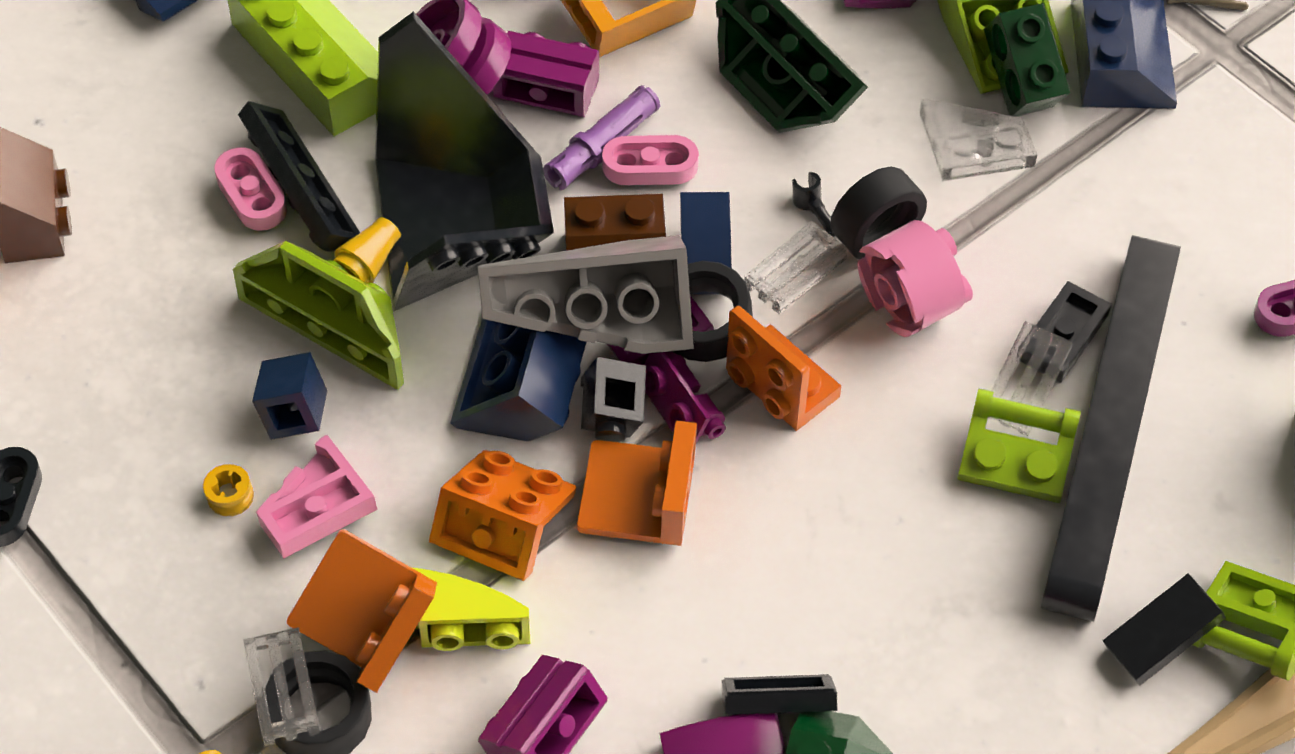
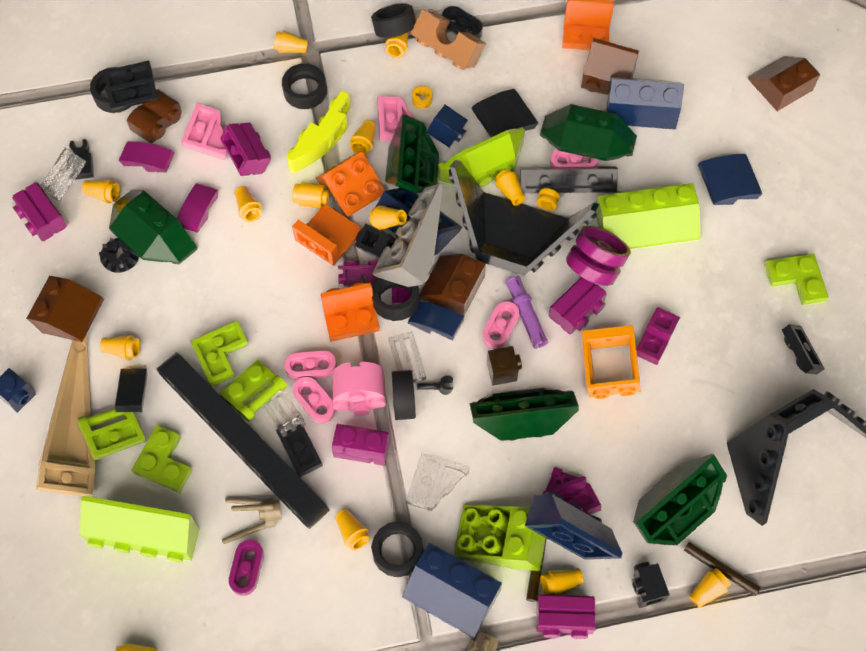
camera: 120 degrees right, 10 degrees up
clear tile [243,627,321,746] -> none
orange bracket [286,529,437,693] -> none
black tile [721,674,838,715] -> none
dark green brick [984,3,1071,118] -> none
none -> yellow cone [100,335,141,360]
none -> lime plate [131,424,192,494]
none -> lime plate [190,321,248,387]
none -> dark tan plant [222,498,282,544]
none -> yellow cone [234,186,262,222]
none -> bright pink plate [284,351,337,380]
none -> yellow brick [292,182,329,209]
none -> bright pink plate [293,377,335,423]
none -> magenta brick [332,423,390,466]
none -> yellow cone [335,509,370,550]
none -> yellow cone [350,120,376,155]
none -> yellow cone [369,205,407,230]
none -> black tyre [371,3,416,38]
none -> black tyre [371,522,424,577]
none -> yellow cone [385,32,408,58]
none -> dark green wedge [385,114,439,193]
none -> medium nougat arch [411,9,487,70]
none -> black slope [471,88,538,137]
none -> dark brown brick [487,346,522,386]
none -> yellow bush [536,188,560,211]
none -> dark green wedge [540,104,637,161]
none -> slope [606,76,684,130]

